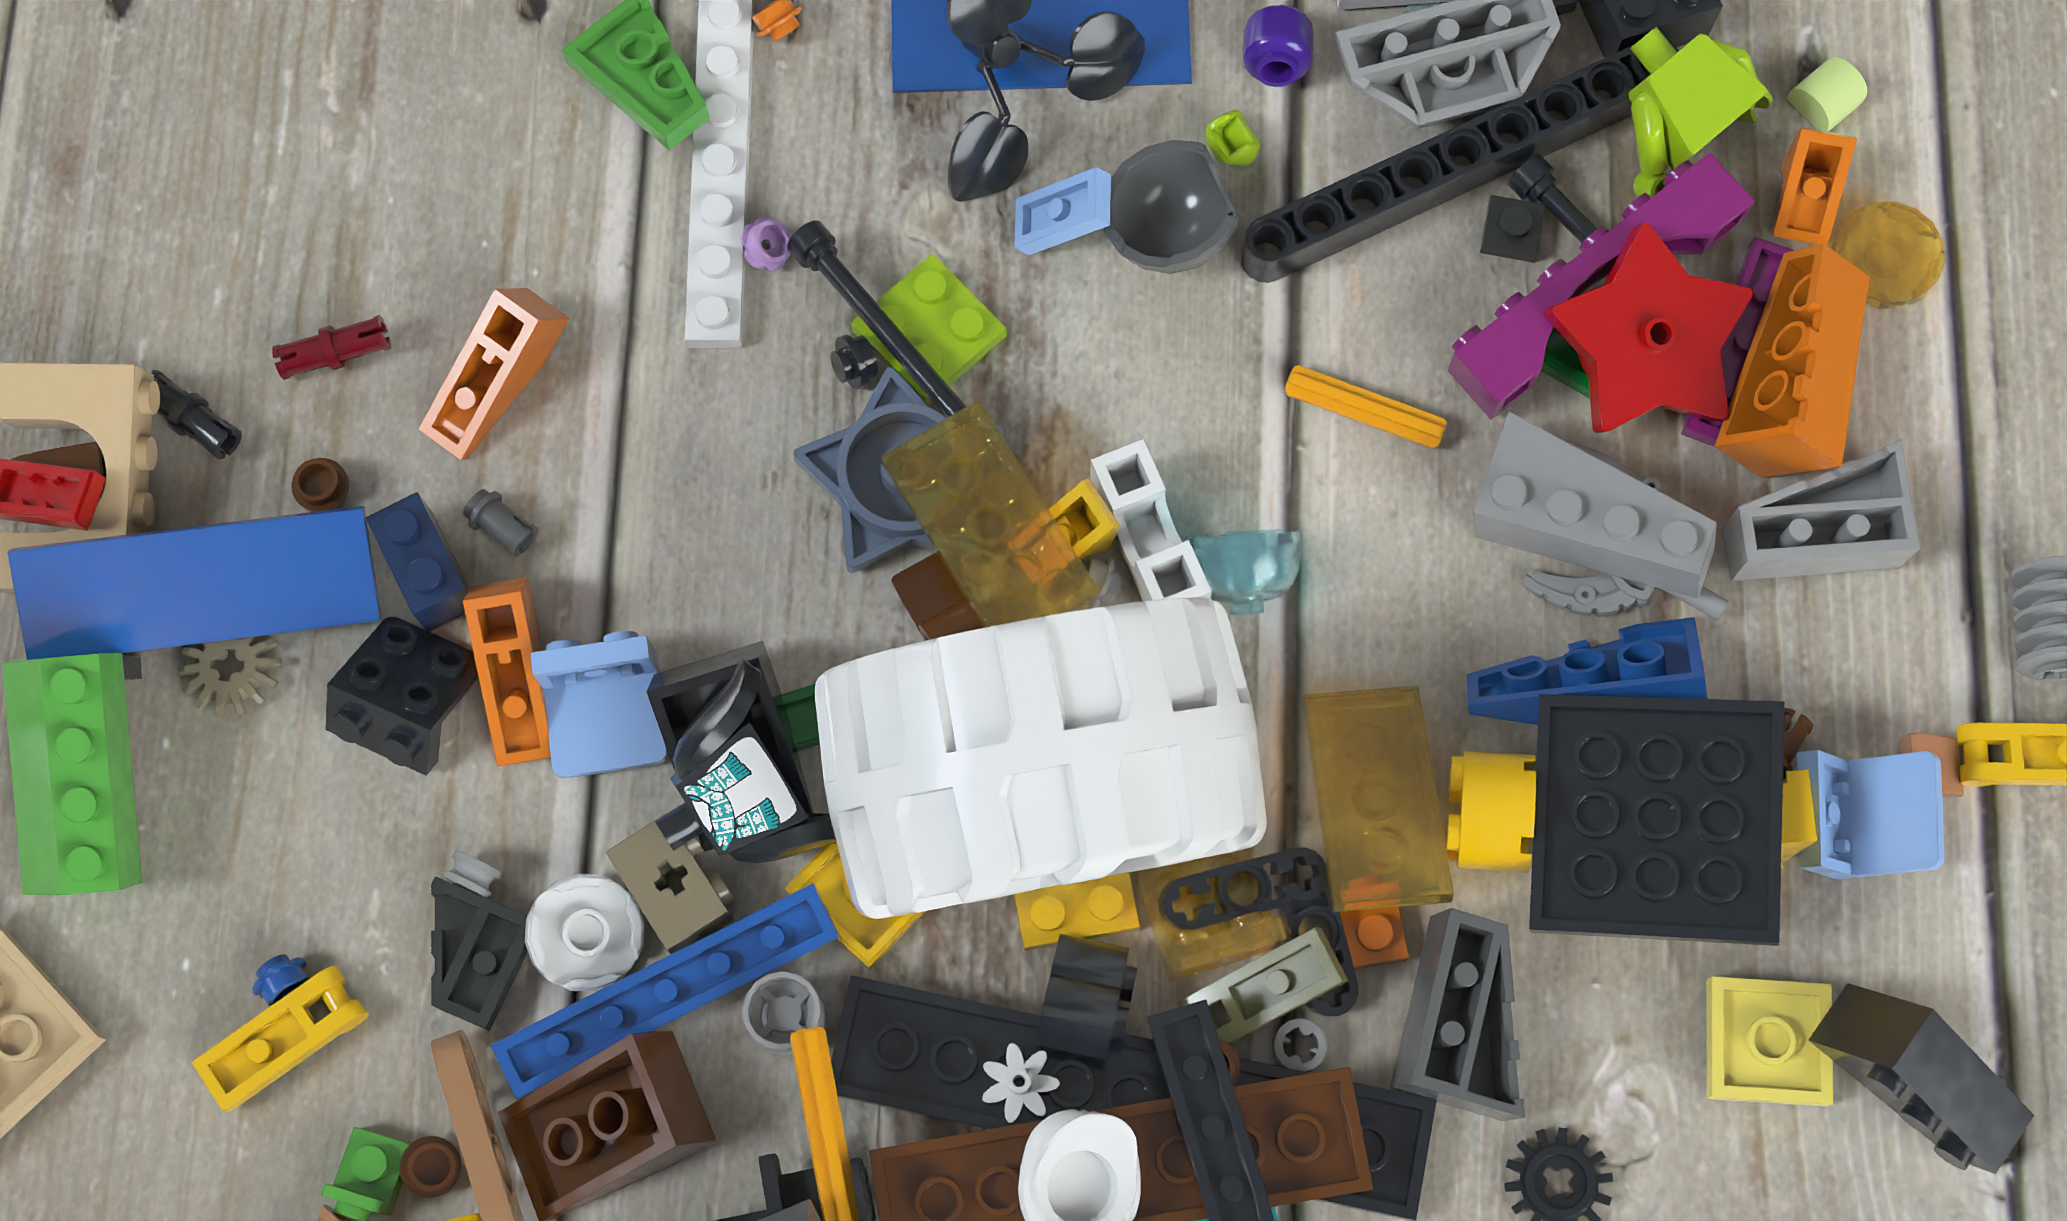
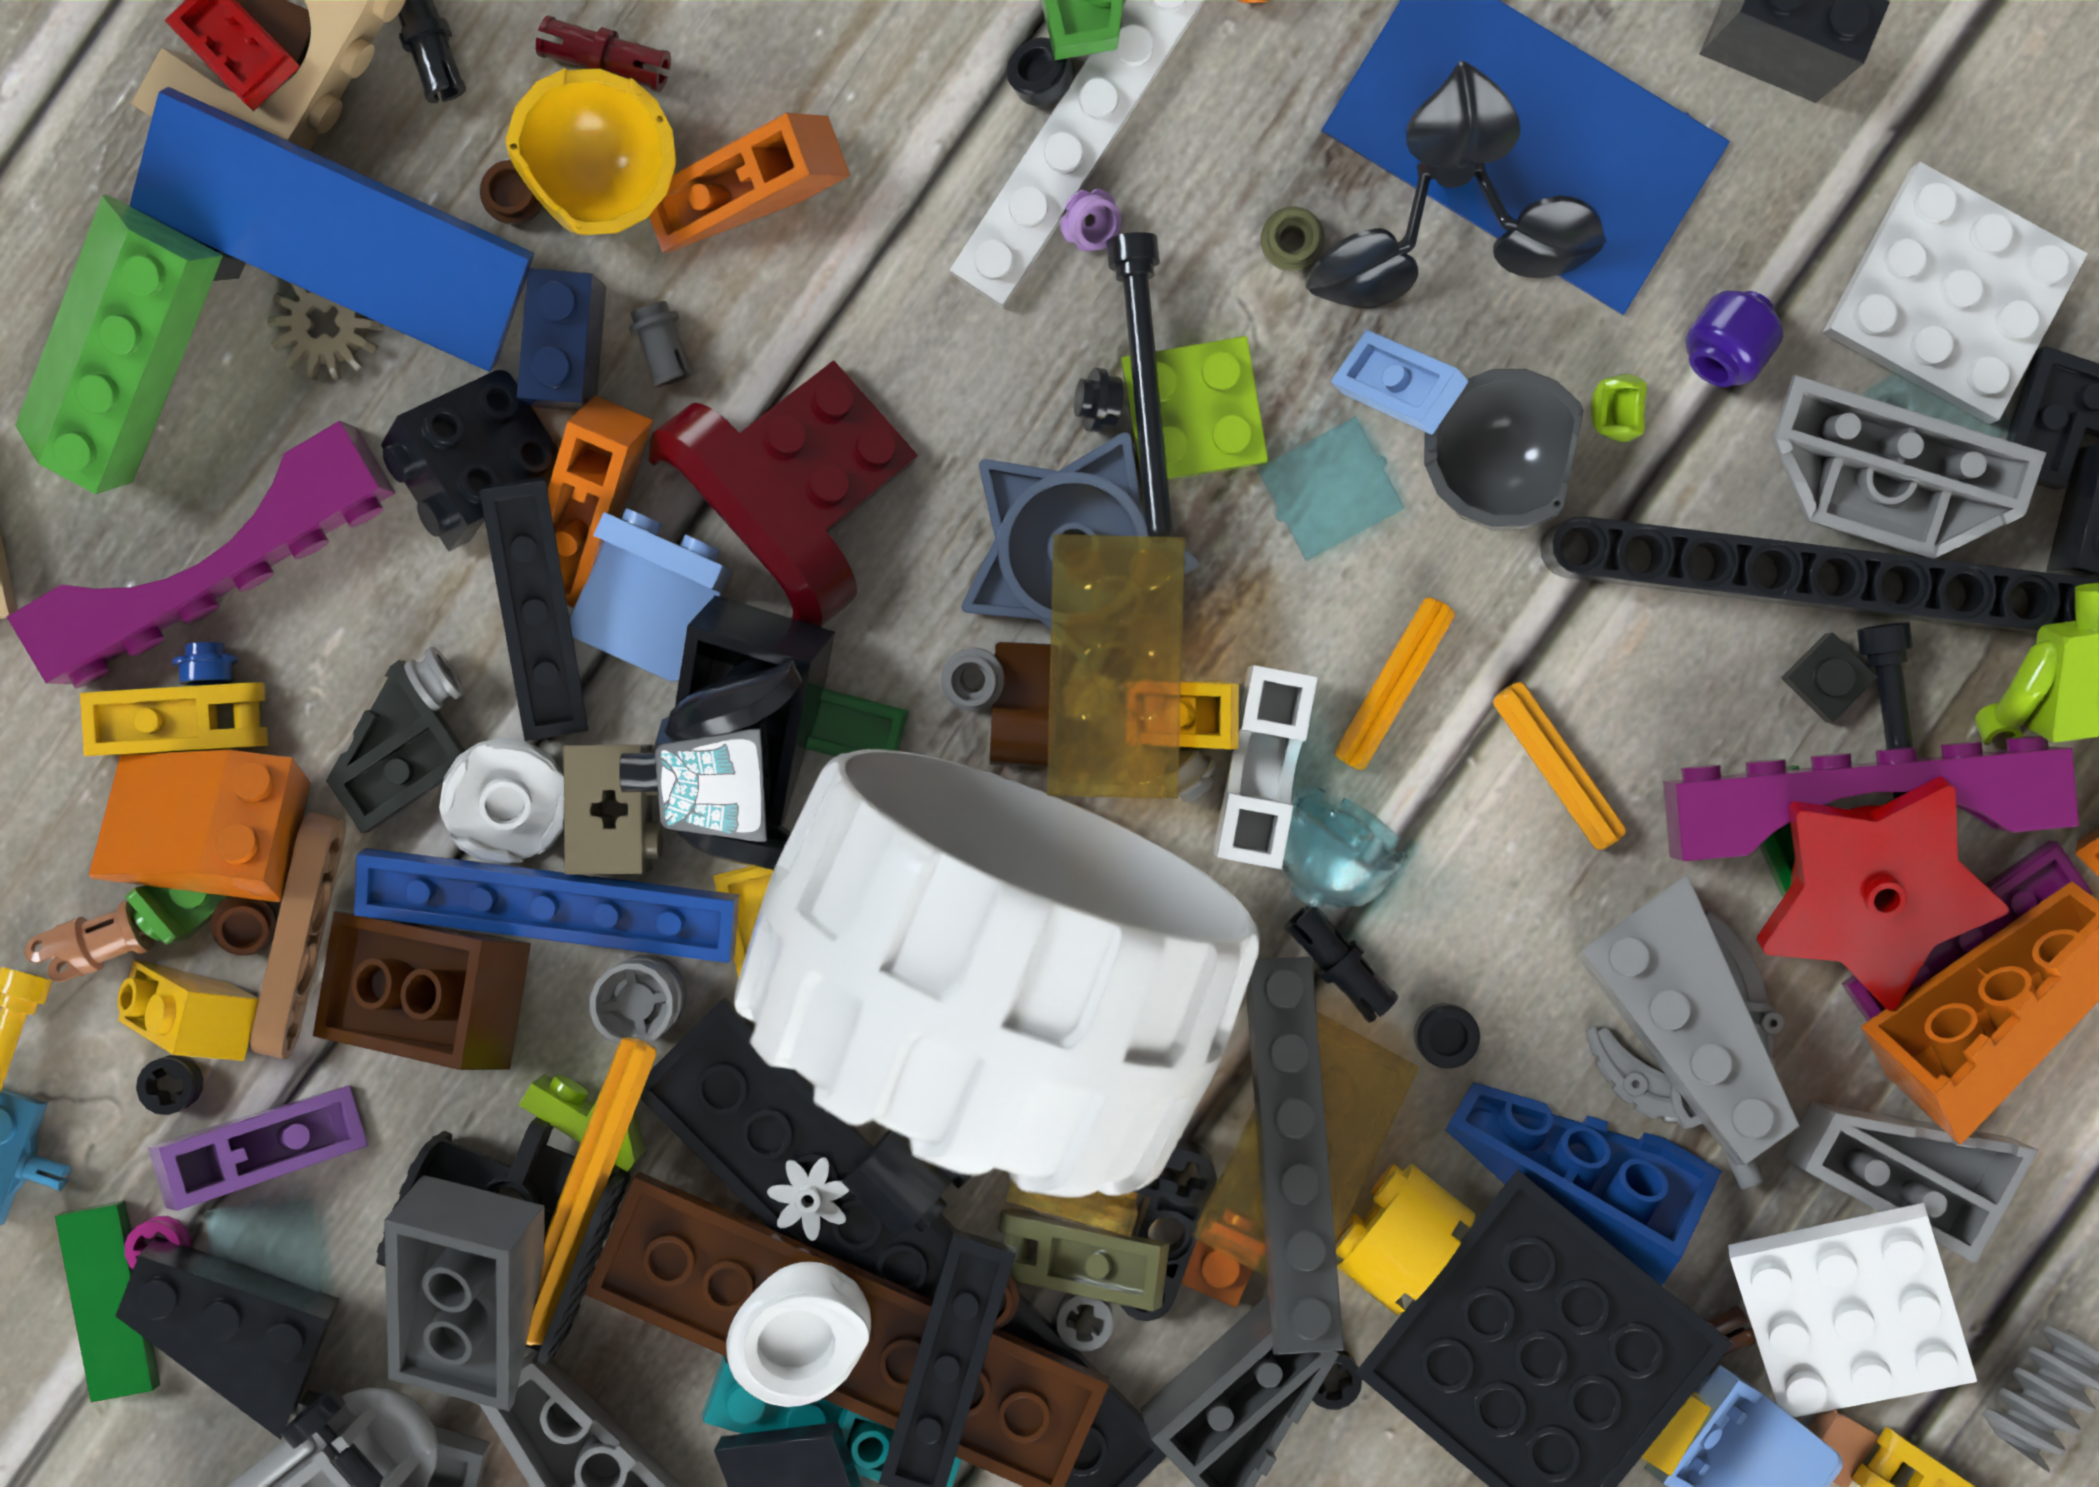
camera: 30 degrees right, 15 degrees up
none -> magenta arch [7,420,396,689]
none -> orange slope [89,750,311,903]
none -> black plate [479,477,589,741]
none -> yellow cylinder [506,68,676,235]
none -> lime slope [518,1074,645,1172]
none -> dark red piece [648,360,918,627]
none -> light grey plate [941,647,1005,712]
none -> black tile [1007,37,1074,106]
none -> dark grey plate [1246,957,1344,1354]
none -> clear light blue piece [1257,416,1405,561]
none -> olive plate [1260,206,1325,272]
none -> black pin [1284,901,1399,1023]
none -> black bush [1312,1350,1362,1410]
none -> light orange axle [1335,597,1455,771]
none -> black tile [1414,1003,1480,1069]
none -> white plate [1728,1203,1977,1417]

